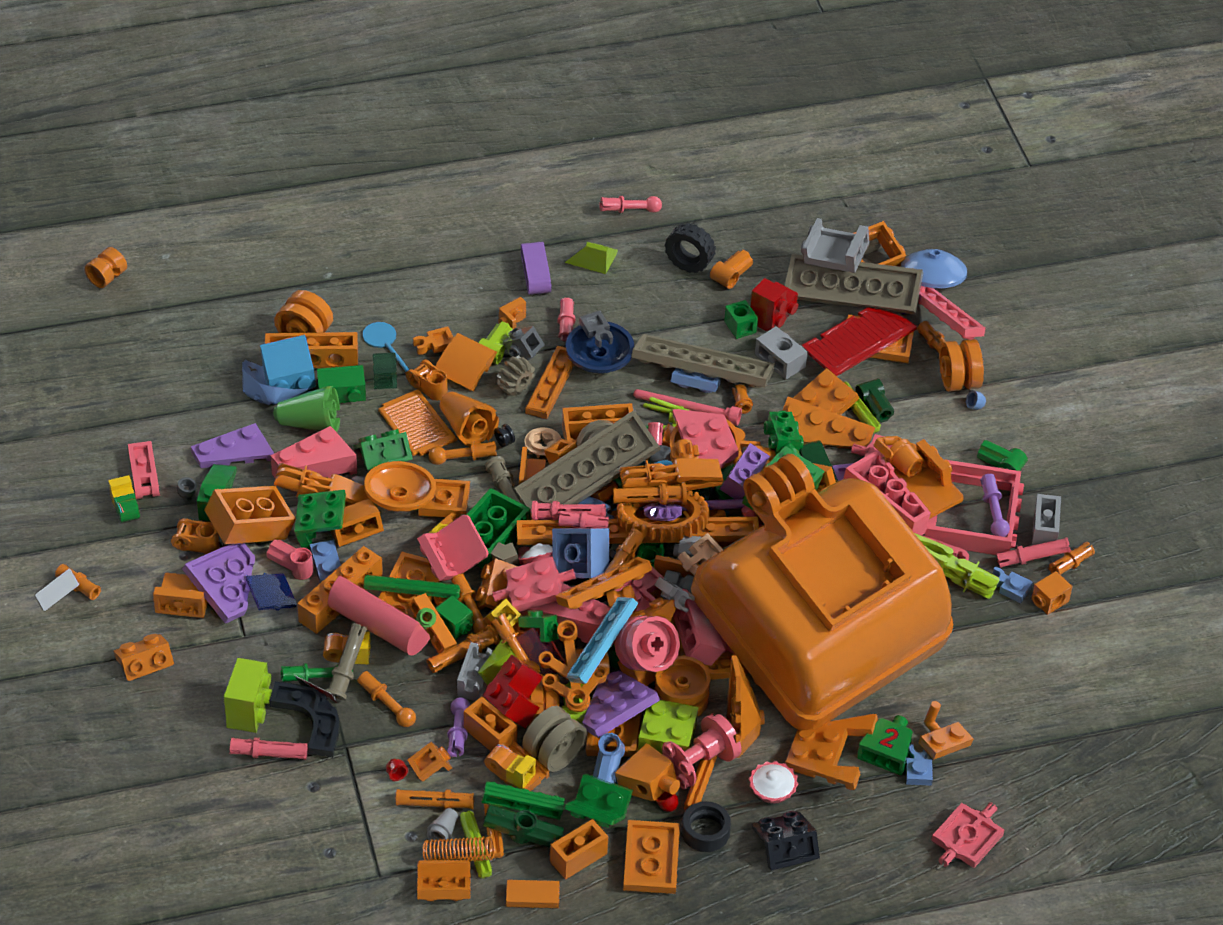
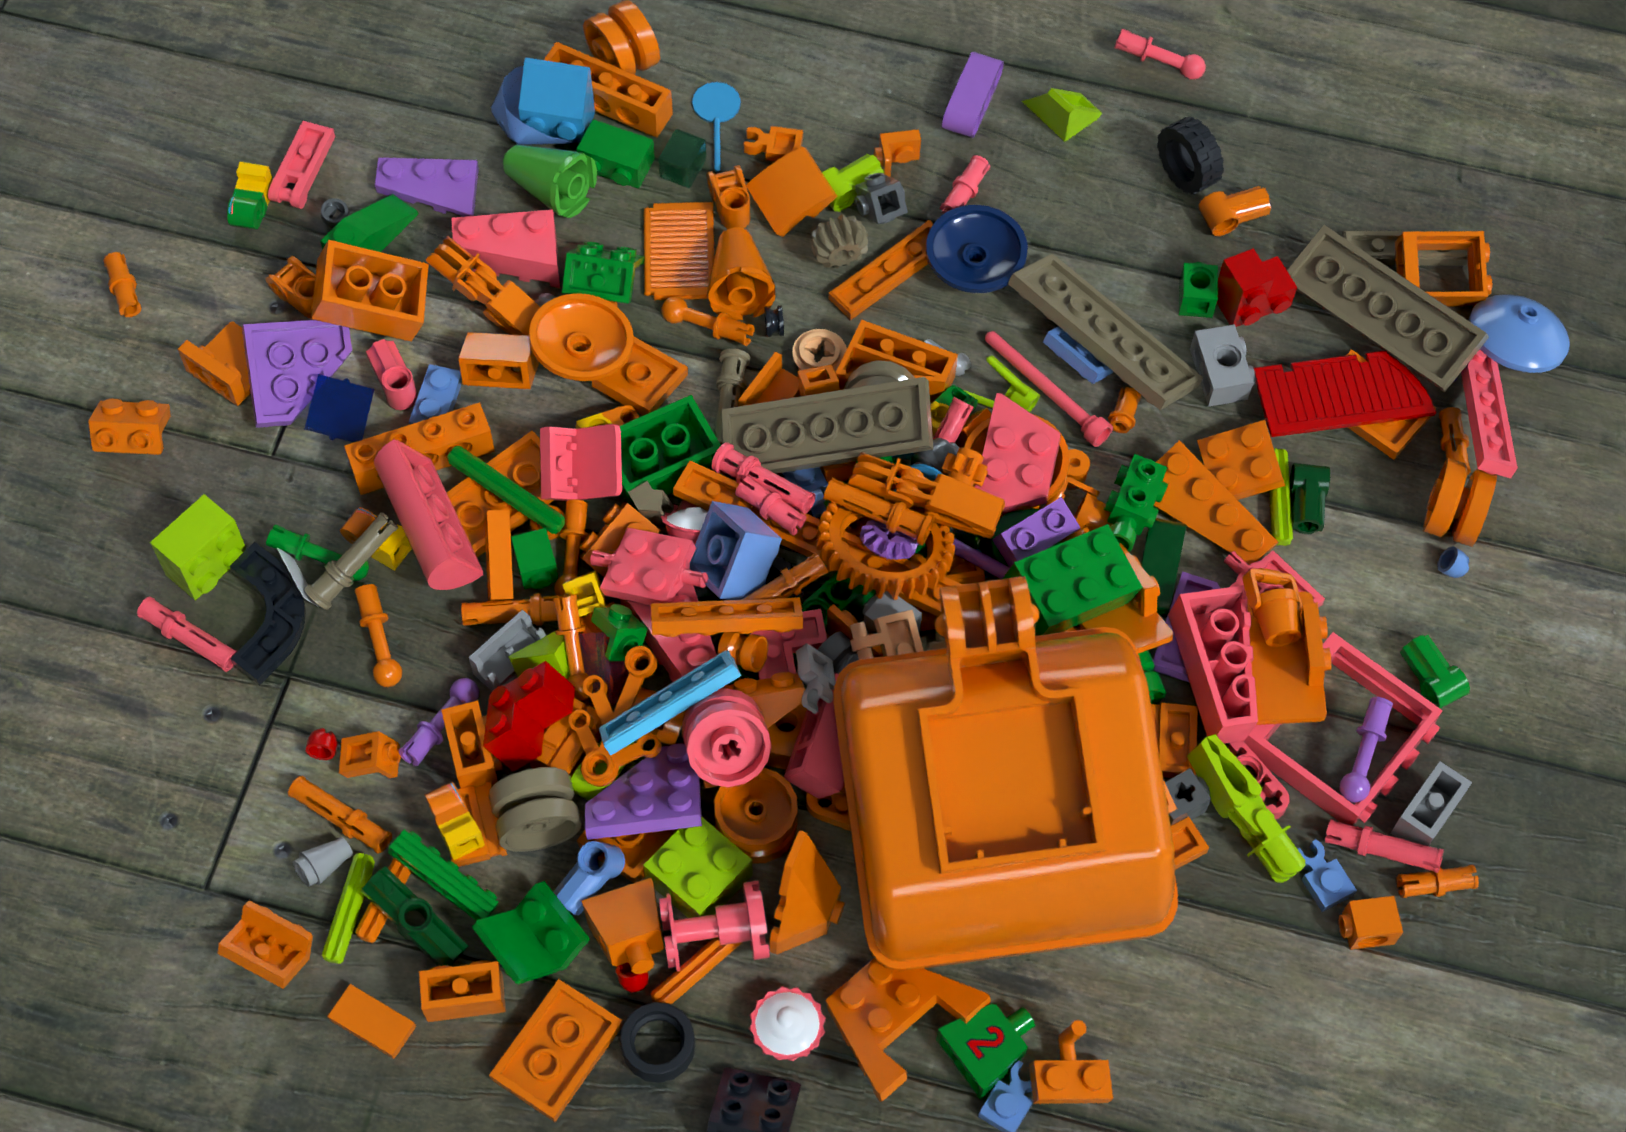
camera: 30 degrees right, 15 degrees up
white sticker [35,569,79,611] -> none
green bracket [294,490,346,549] -> none
bright green pin [415,608,436,629] -> none
orange piece [423,836,495,861] -> none
flat silver plate [579,311,613,348] -> none
light grey panel [801,218,869,273] -> none

